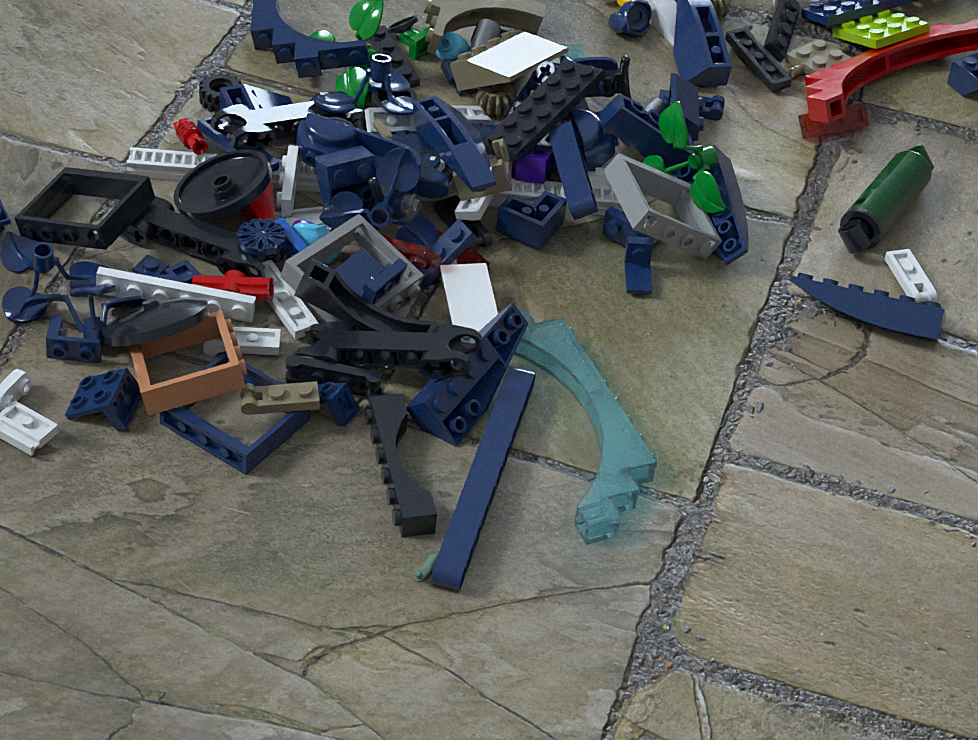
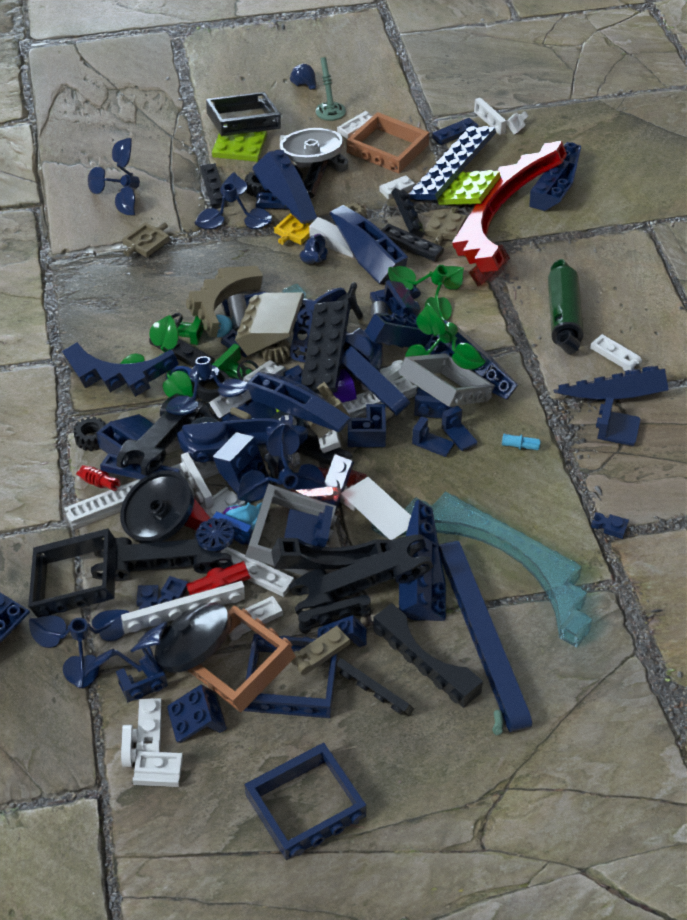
camera: 25 degrees left, 5 degrees up
none -> white plate [136,698,162,752]
none -> green piece [212,344,259,379]
none -> dark blue window [244,742,366,860]
none -> black plate [336,658,414,716]
none -> green plant [388,265,464,320]
none -> dark blue bracket [412,416,454,457]
none -> medium azure axle [502,434,541,450]
none -> dark blue plate [591,512,629,539]
none -> dark blue bracket [596,397,641,446]

